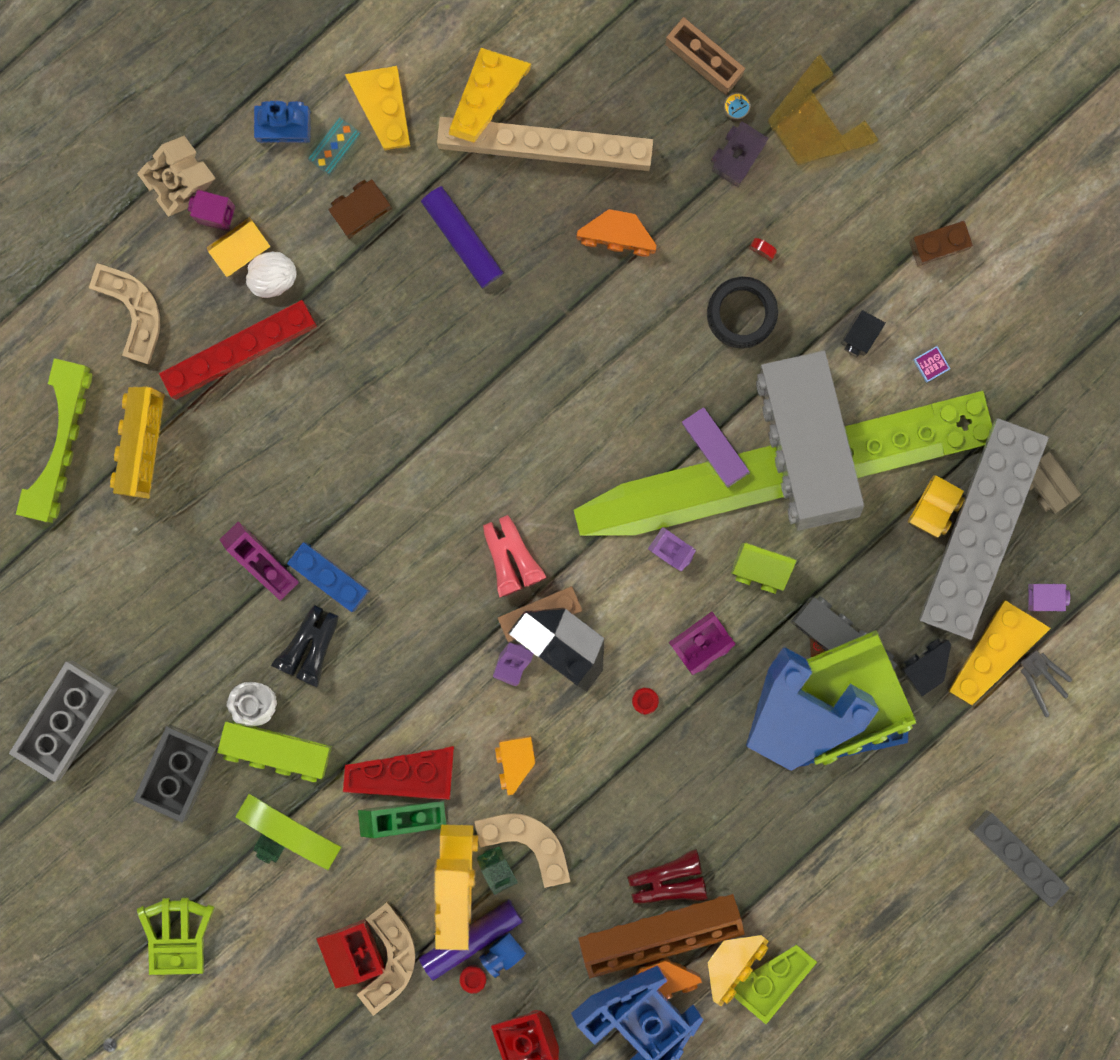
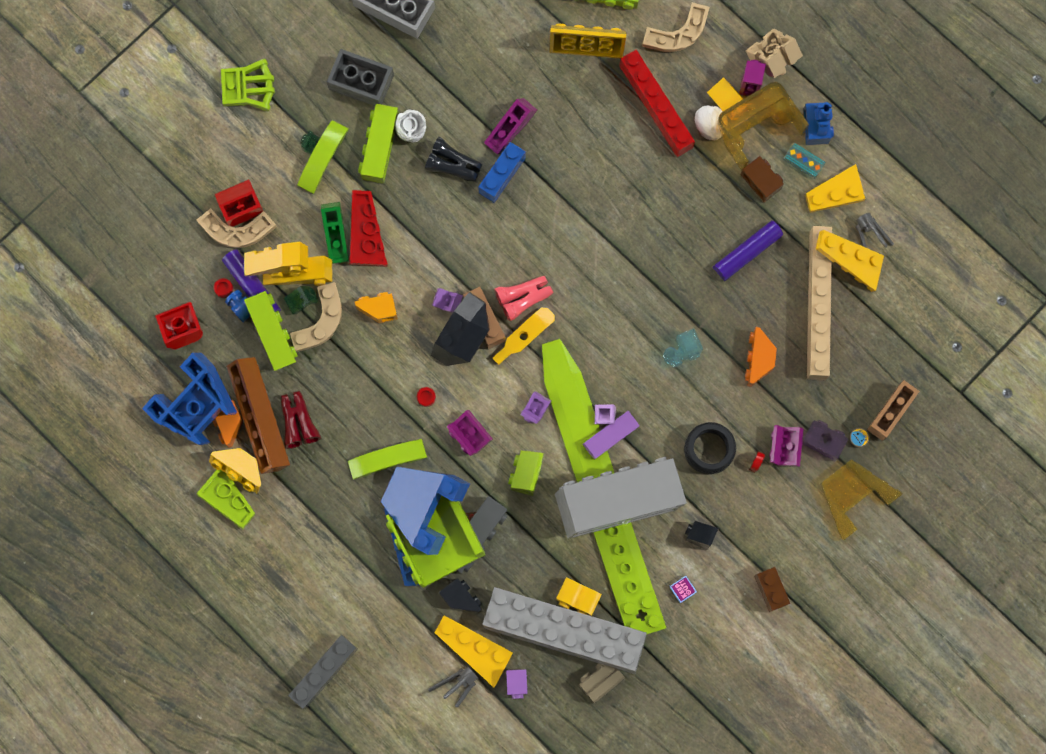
camera: 85 degrees right, 10 degrees down
none -> lime brick [244,291,298,371]
none -> lime slope [348,439,427,480]
none -> yellow piece [492,307,555,365]
none -> lavender slope [595,405,616,424]
none -> clear light blue brick [663,329,703,368]
none -> clear yellow windscreen [717,82,809,171]
none -> magenta bracket [769,425,804,467]
none -> dark grey plant [856,213,894,248]

